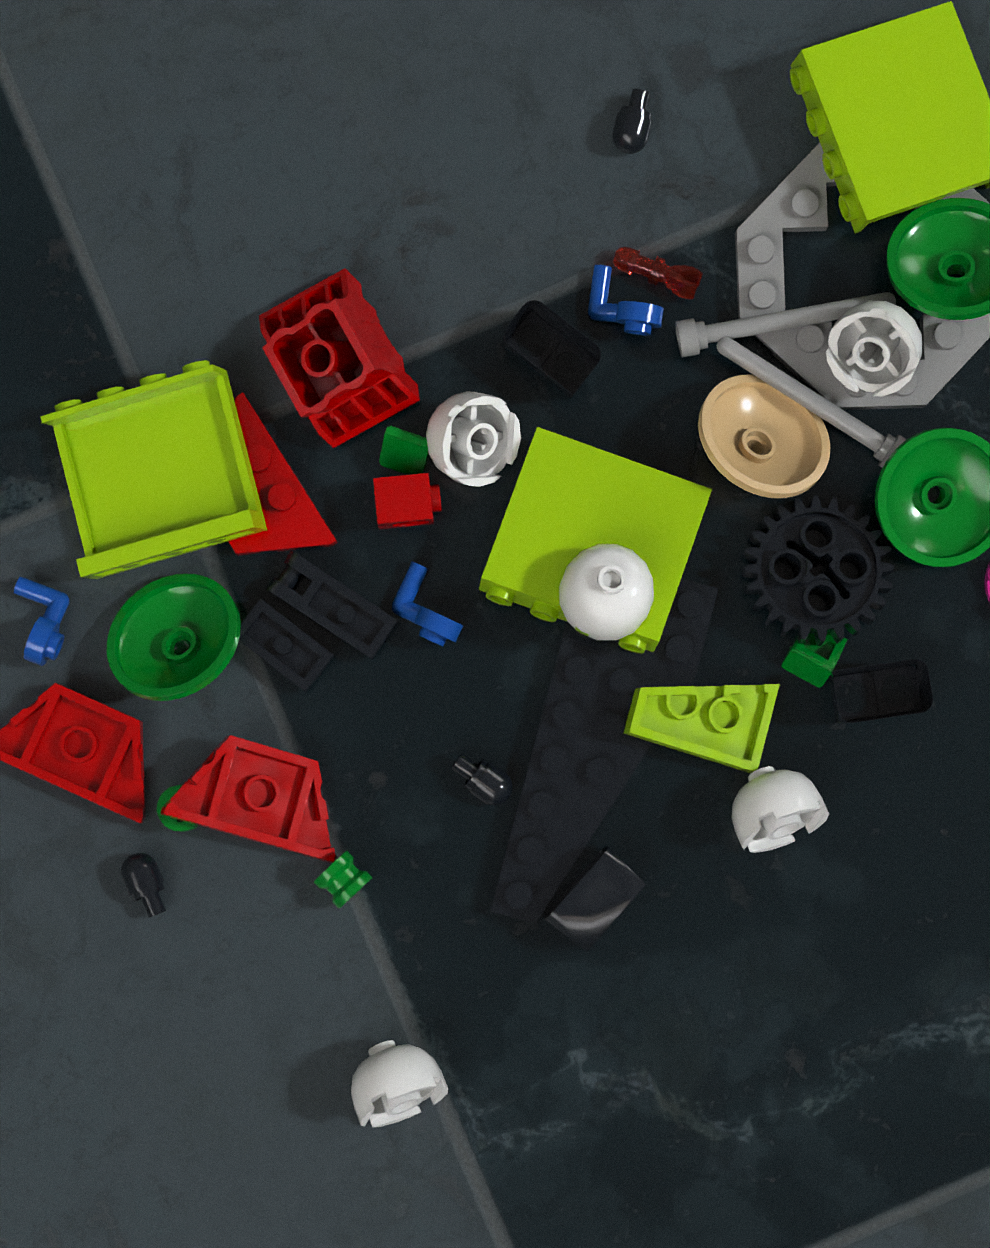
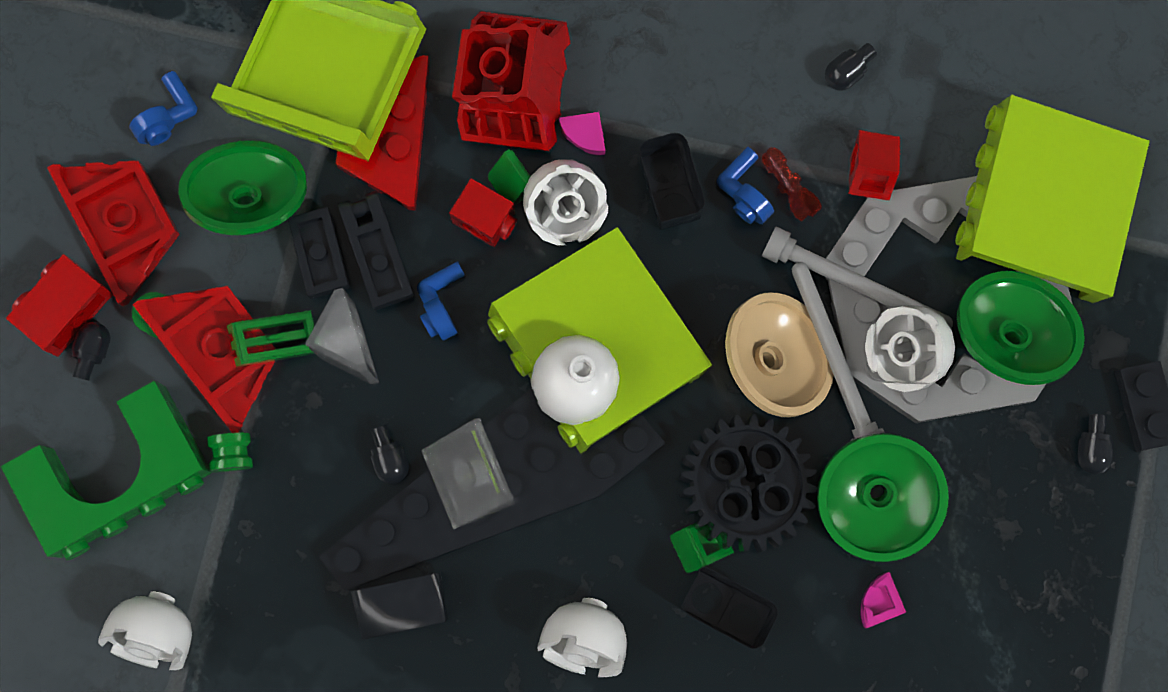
camera: 35 degrees right, 5 degrees down
lime wing [623,684,780,773] -> none
none -> green arch [0,381,212,561]
none -> red brick [6,254,113,357]
none -> green tile [227,310,320,367]
none -> clear slope [305,288,379,384]
none -> clear slope [421,418,516,529]
none -> dark pink tile [559,112,606,155]
none -> red brick [848,130,900,201]

